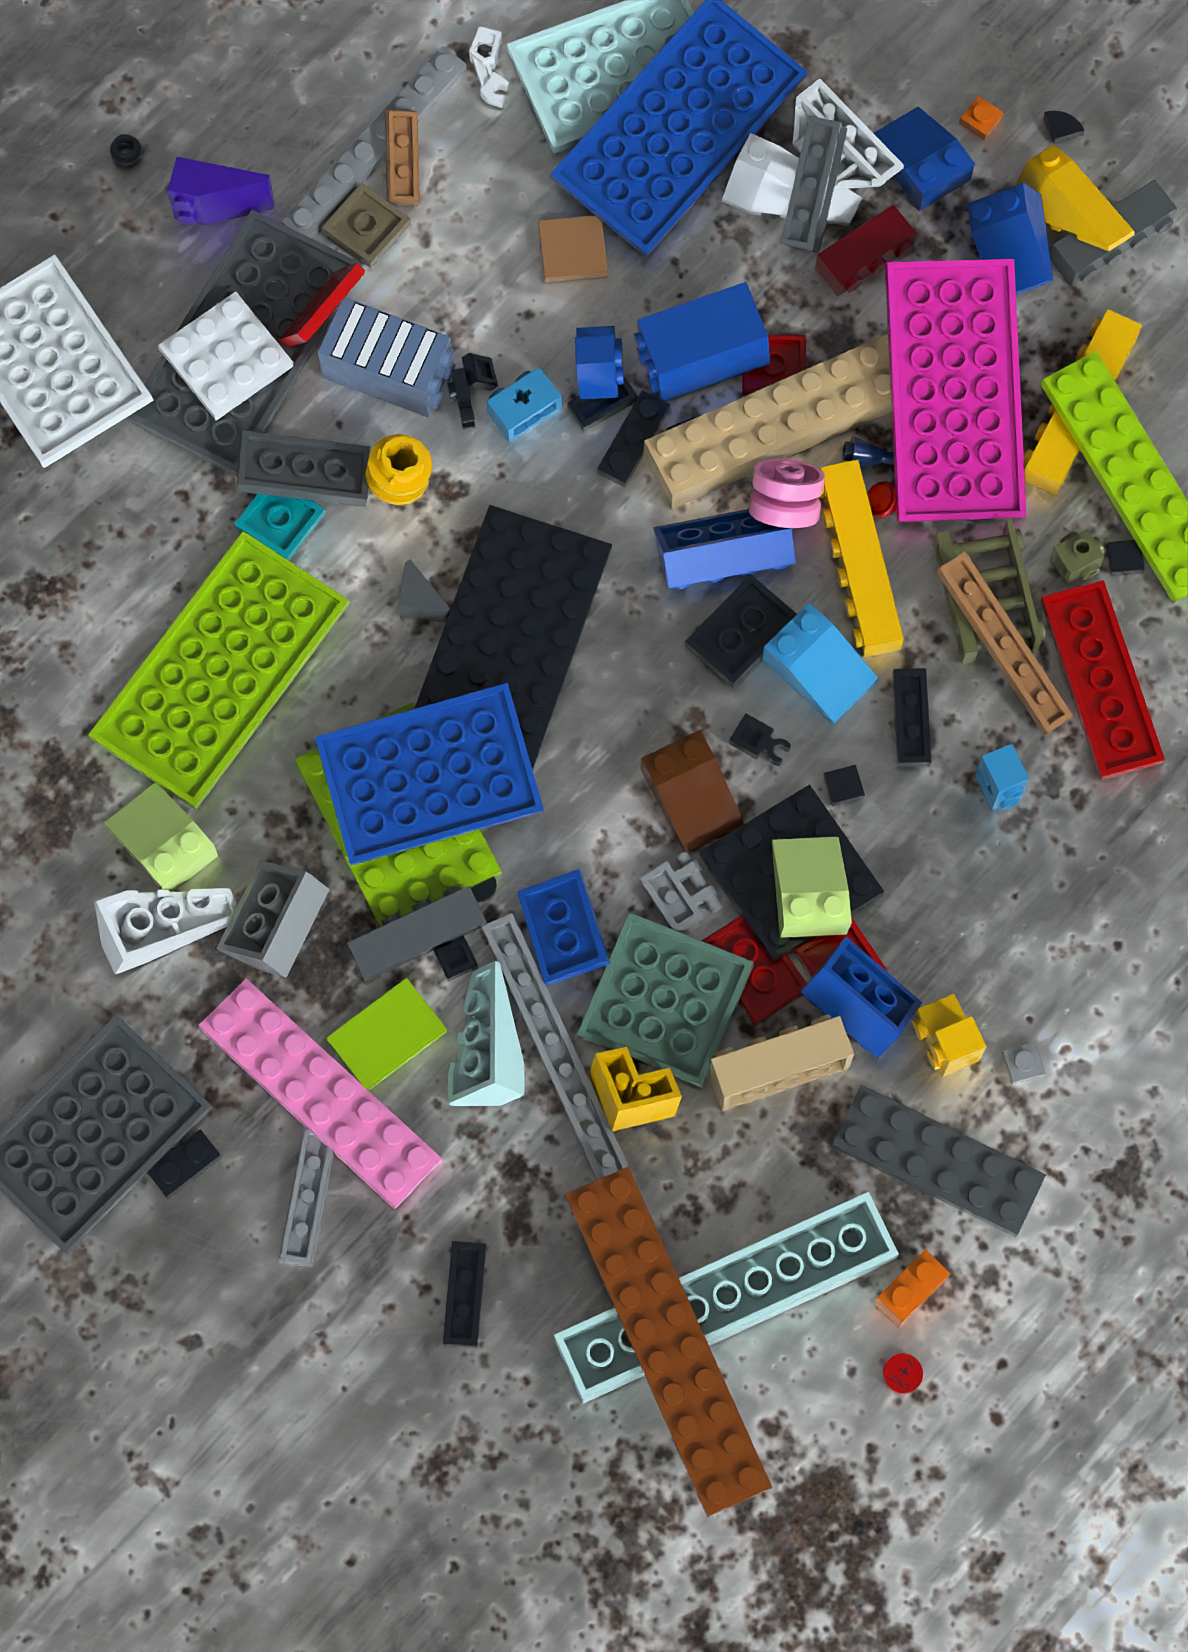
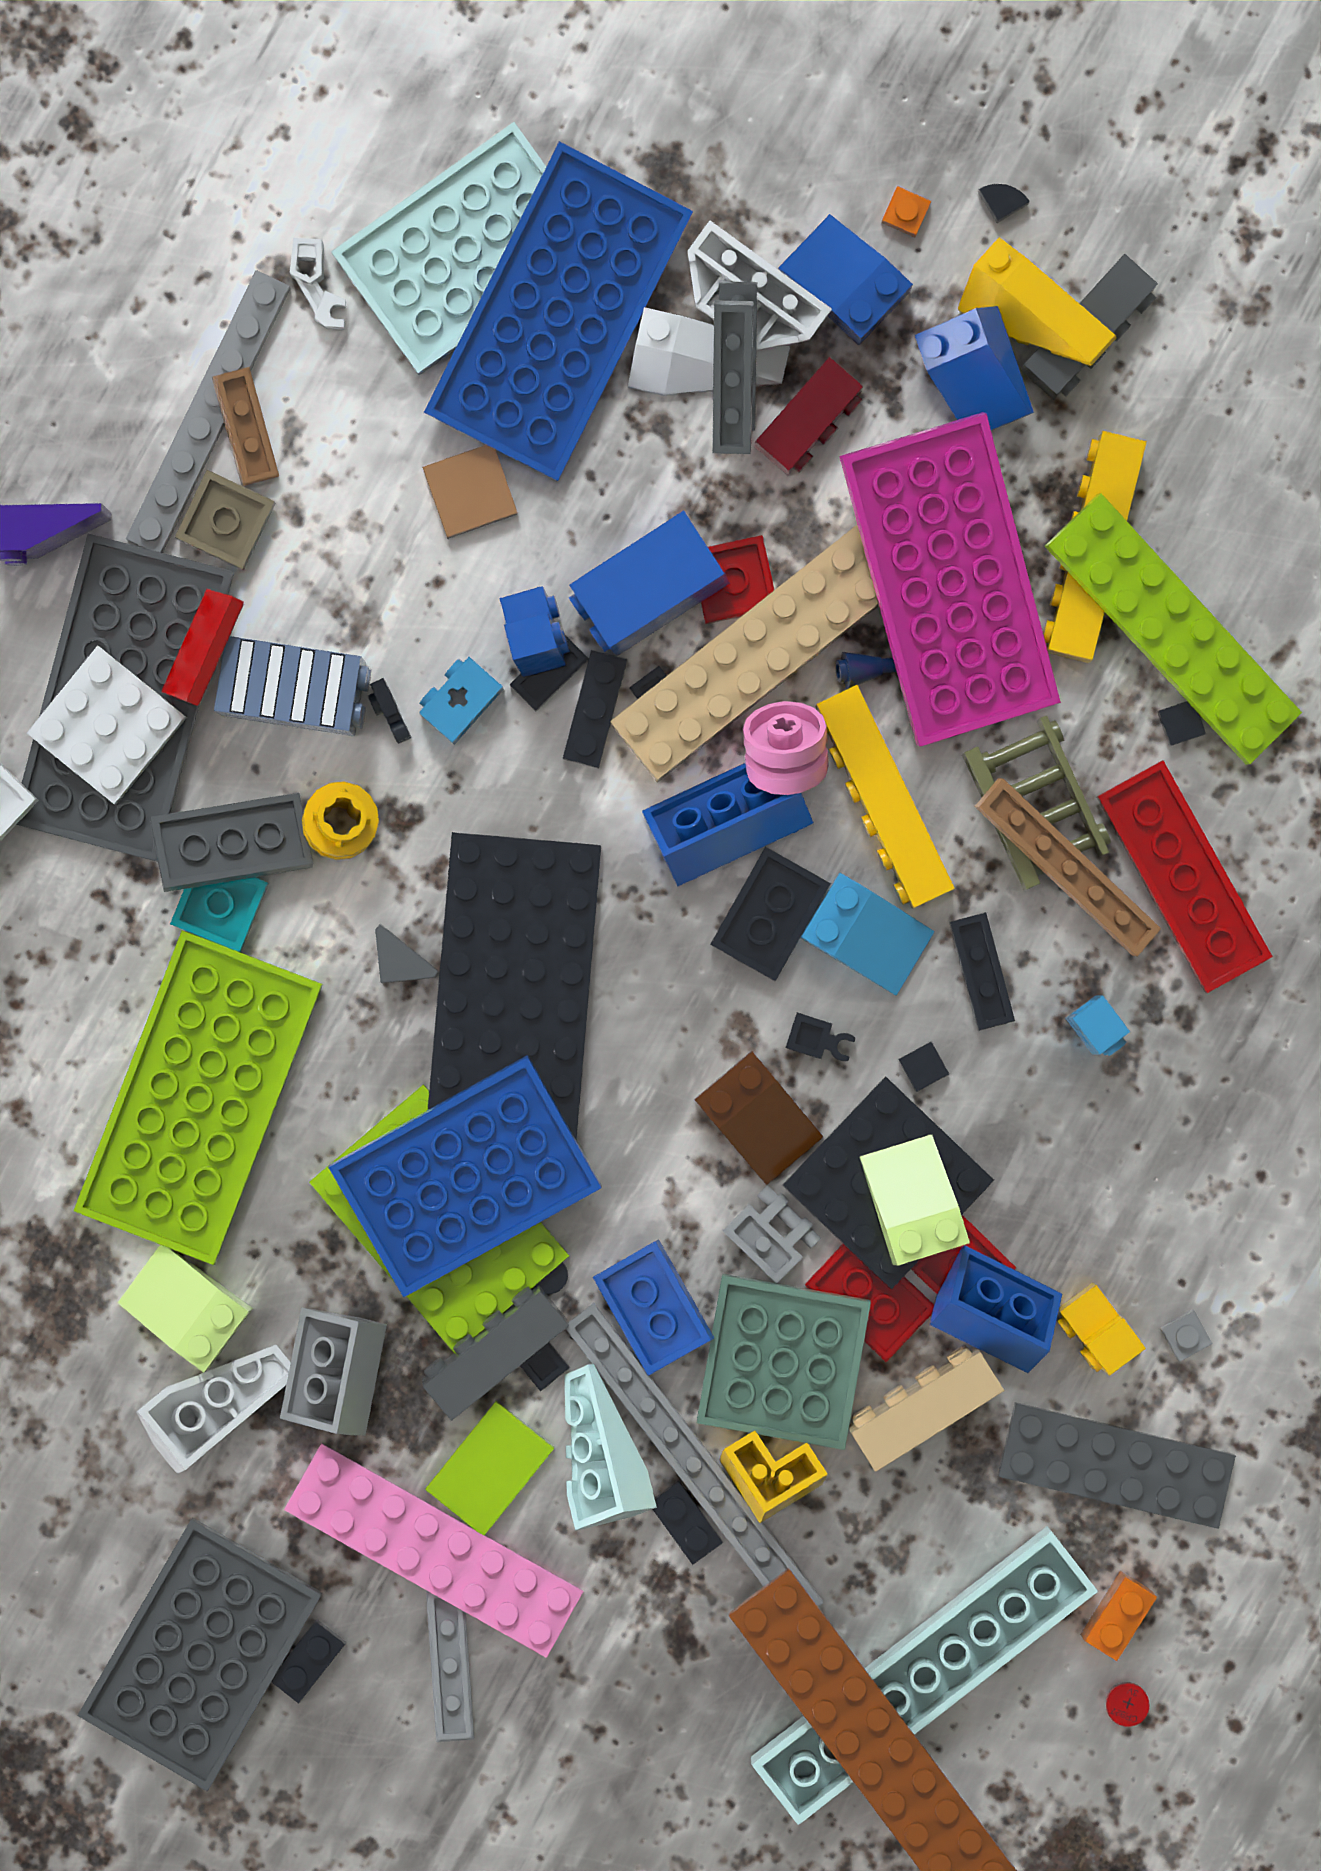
camera: 10 degrees left, 15 degrees up
black plate [443,1241,487,1349] -> none
black tile [462,353,498,391] -> none
red piece [867,481,897,518] -> none
olive brick [1050,529,1105,585] -> none
none -> black plate [652,1480,723,1565]

